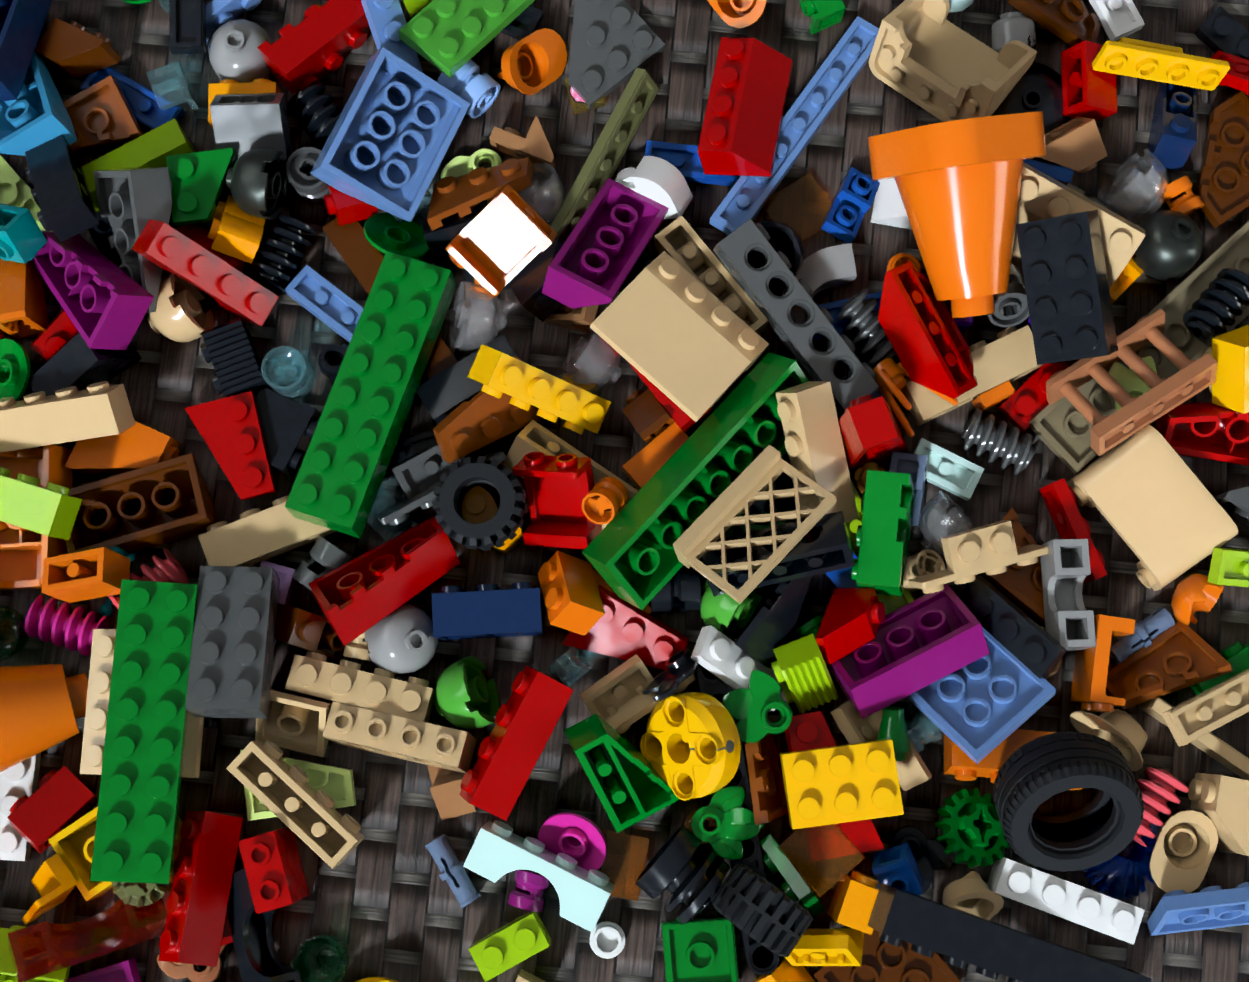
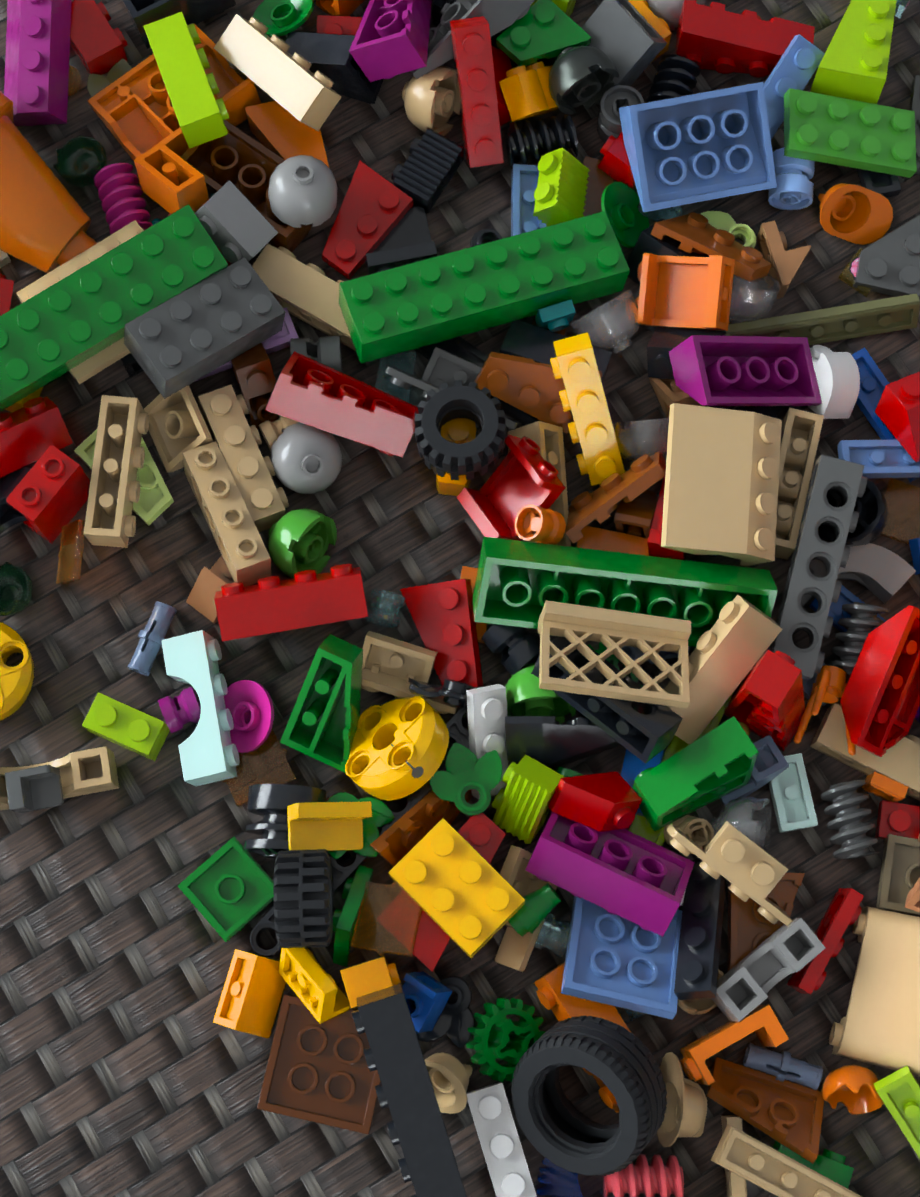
camera: 50 degrees right, 5 degrees down
clear light blue wheel [261,346,315,399] -> none
dark blue brick [432,582,545,640] -> none
orange brick [538,550,605,636] -> none
white plate [590,921,625,959] -> none
none -> clear orange piece [56,519,85,585]
none -> light grey brick [195,180,278,263]
none -> light grey cylinder [268,155,338,228]
none -> yellow panel [287,801,372,851]
none -> lime brick [533,147,590,226]
none -> teal plate [535,299,576,332]
none -> dark orange wing [565,451,666,544]

